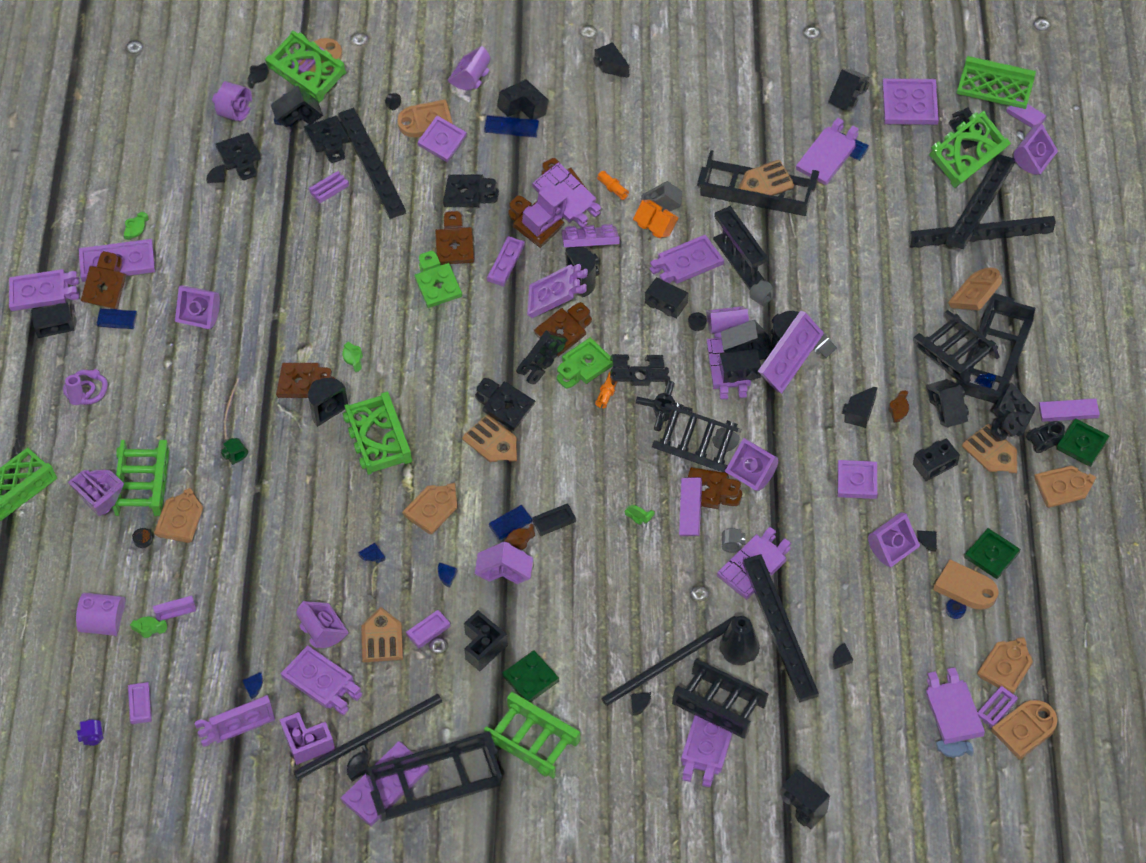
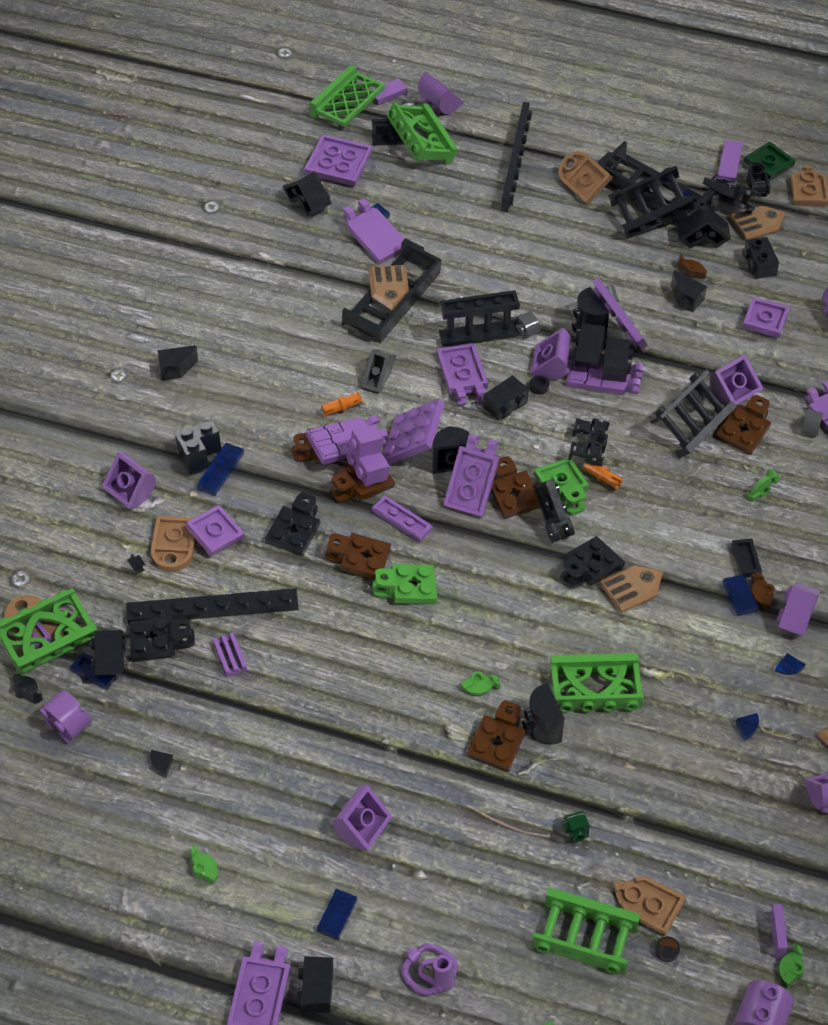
camera: 75 degrees left, 5 degrees down
medium lavender wedge [68,470,124,517] -> none
medium lavender plate [79,239,155,282] -> none
reddish brown plate [80,251,126,310] -> none
black plate [215,132,261,180] -> none
medium nougat tile [402,483,457,534] -> none
orange piece [633,199,679,238] -> none
black bar [636,381,693,431] -> none
medium lavender tile [679,478,702,536] -> none
black plate [946,154,1015,250] -> none

